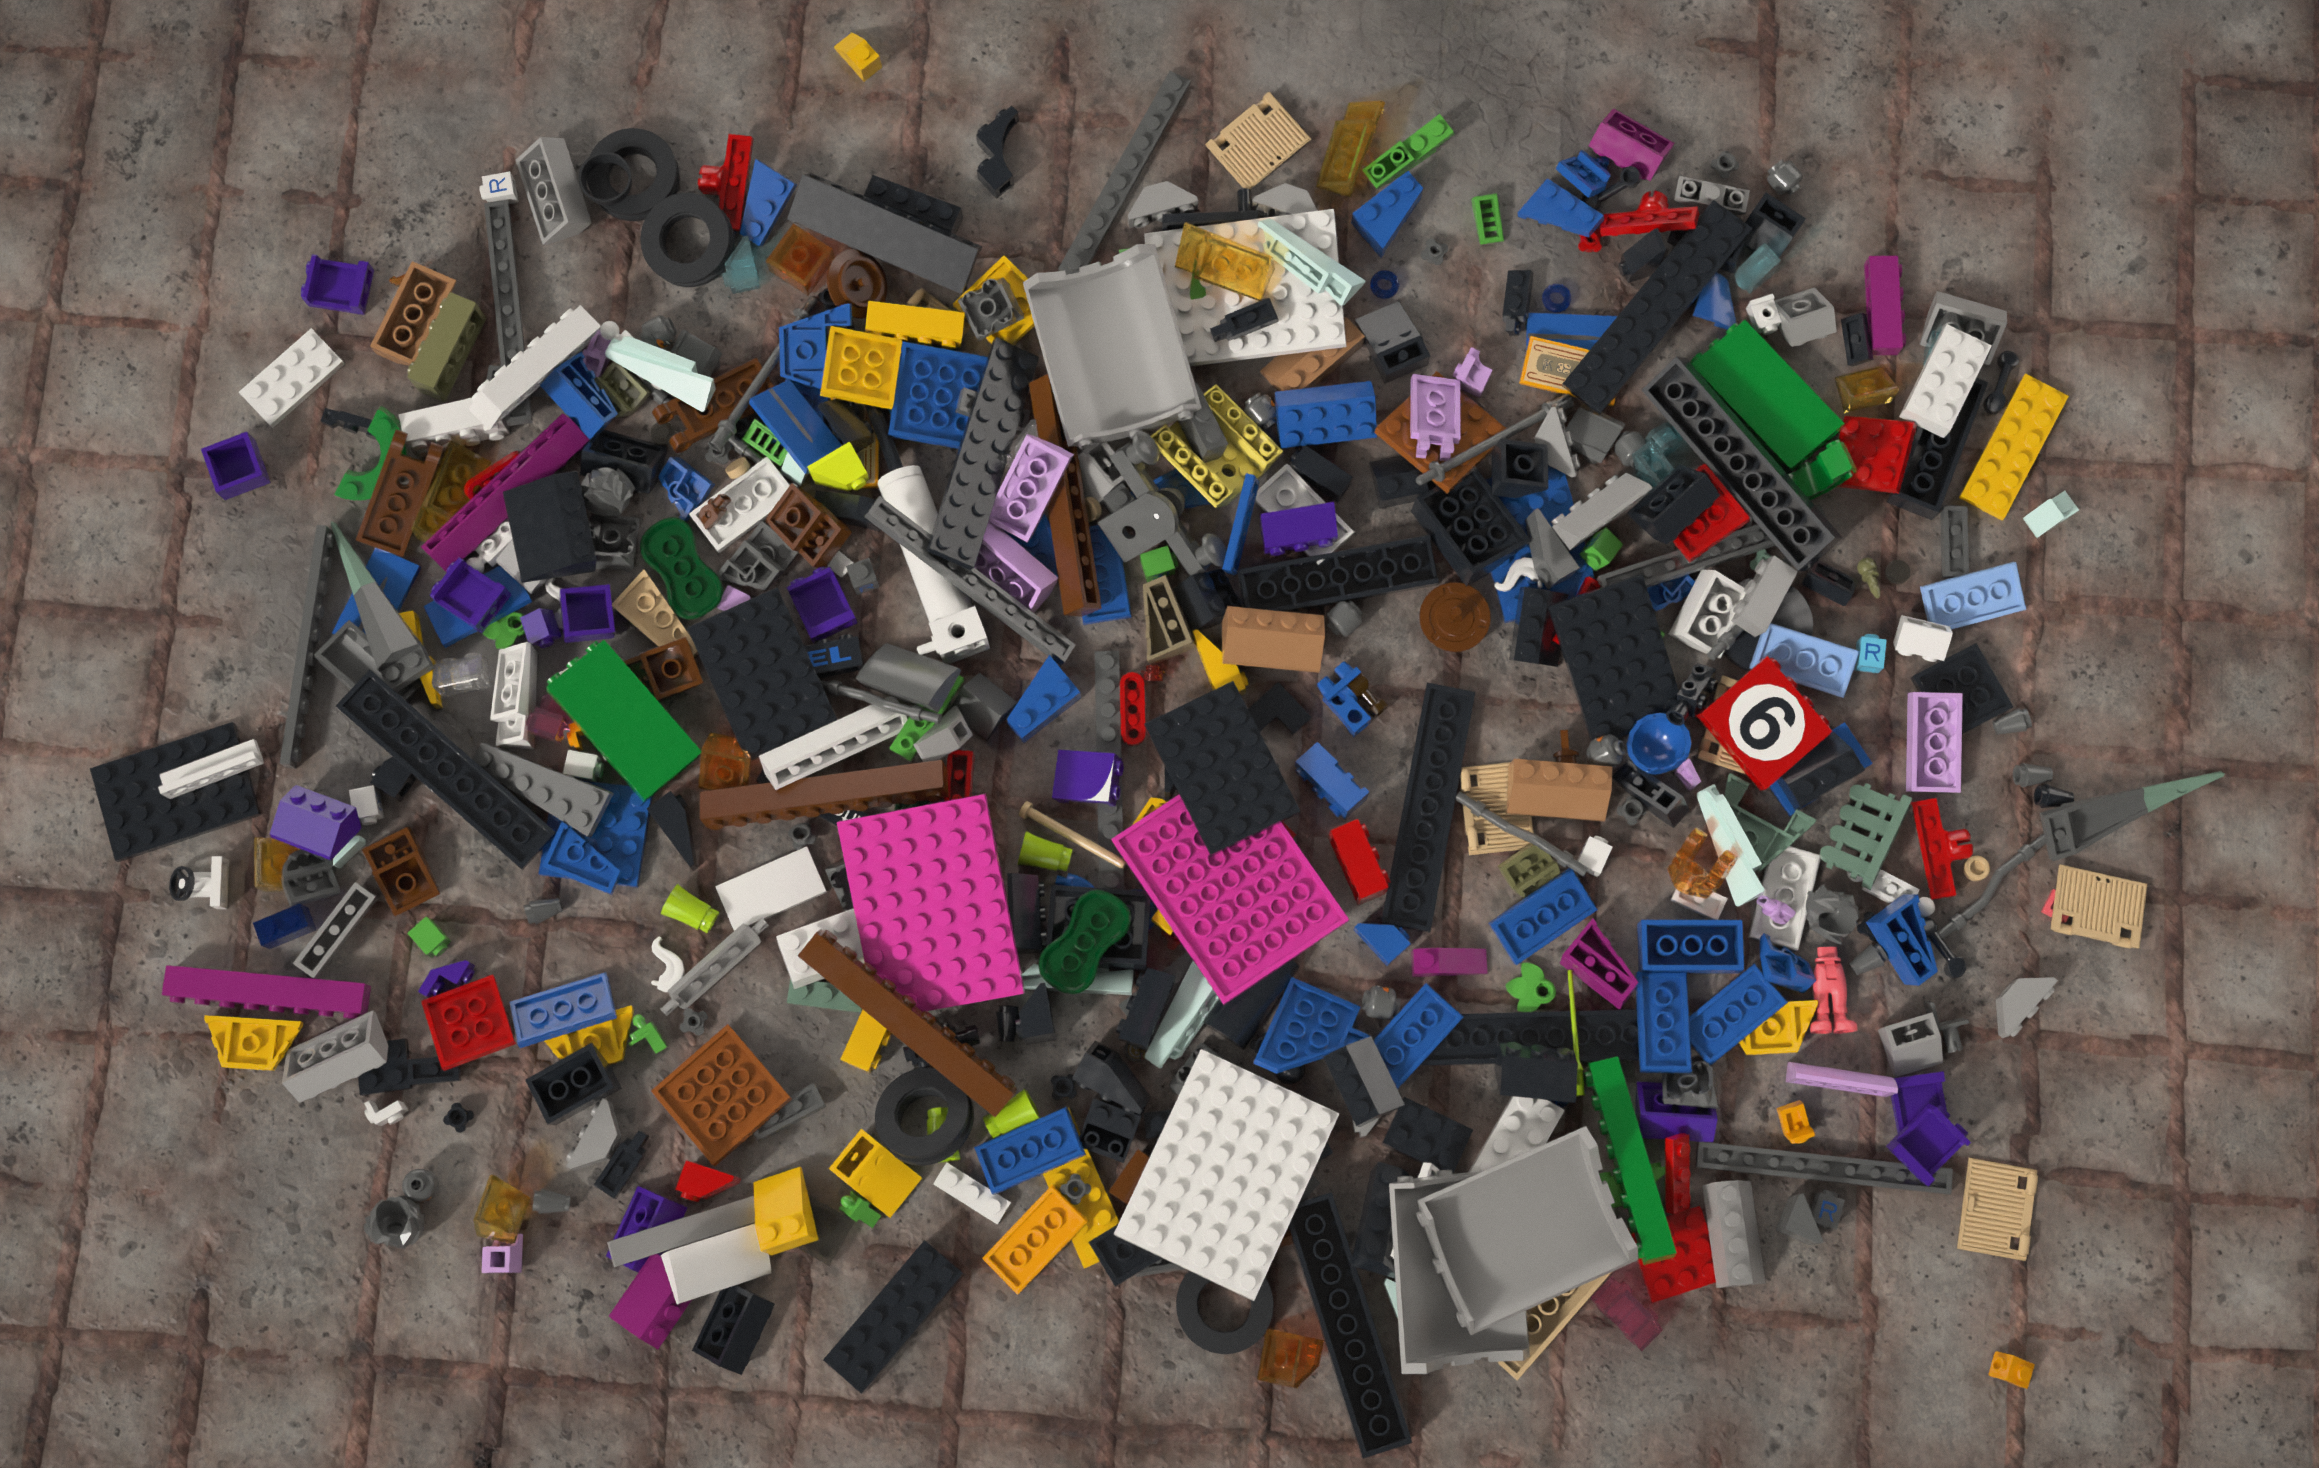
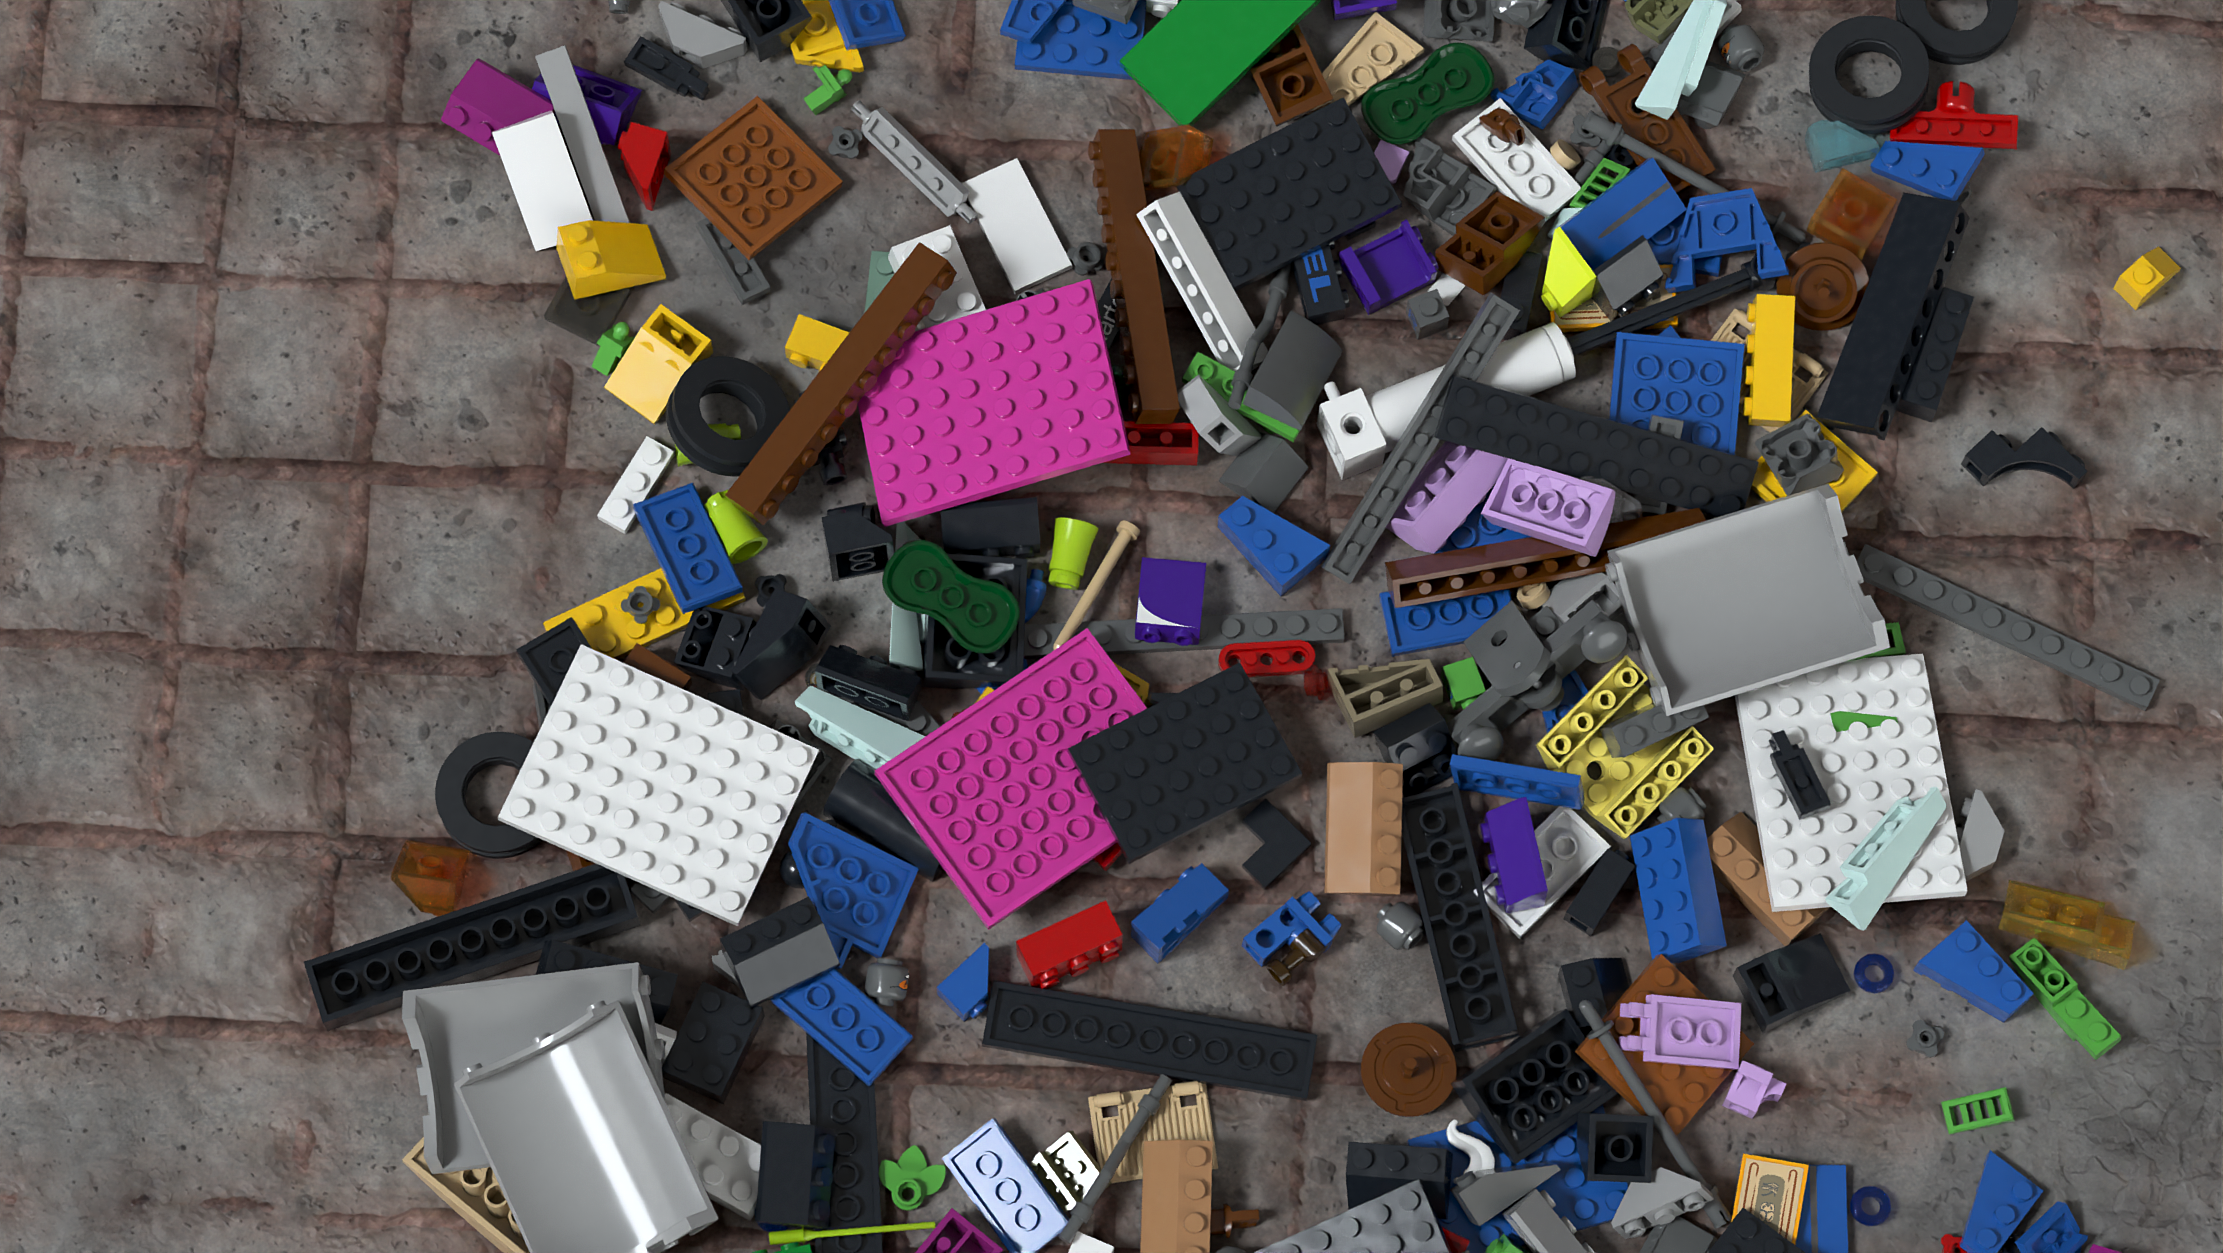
camera: 85 degrees right, 5 degrees down
black slope [646,791,698,871] -> none
white piece [651,937,685,993] -> none
lime plant [661,884,719,934] -> none
black slope [692,1285,775,1375] -> none
yellow plate [820,326,902,409] -> none
black brick [823,1240,965,1394] -> none
light orange tile [982,1185,1089,1295] -> none
light grey slope [1128,181,1198,228] -> none
black piece [1162,188,1258,231] -> none
clear yellow slope [1175,222,1275,301] -> none
yellow slope [1192,630,1249,695] -> none
tan window [1205,92,1311,190] -> none
magenta slope [1411,948,1488,977] -> none
black hinge [1502,270,1534,336] -> none

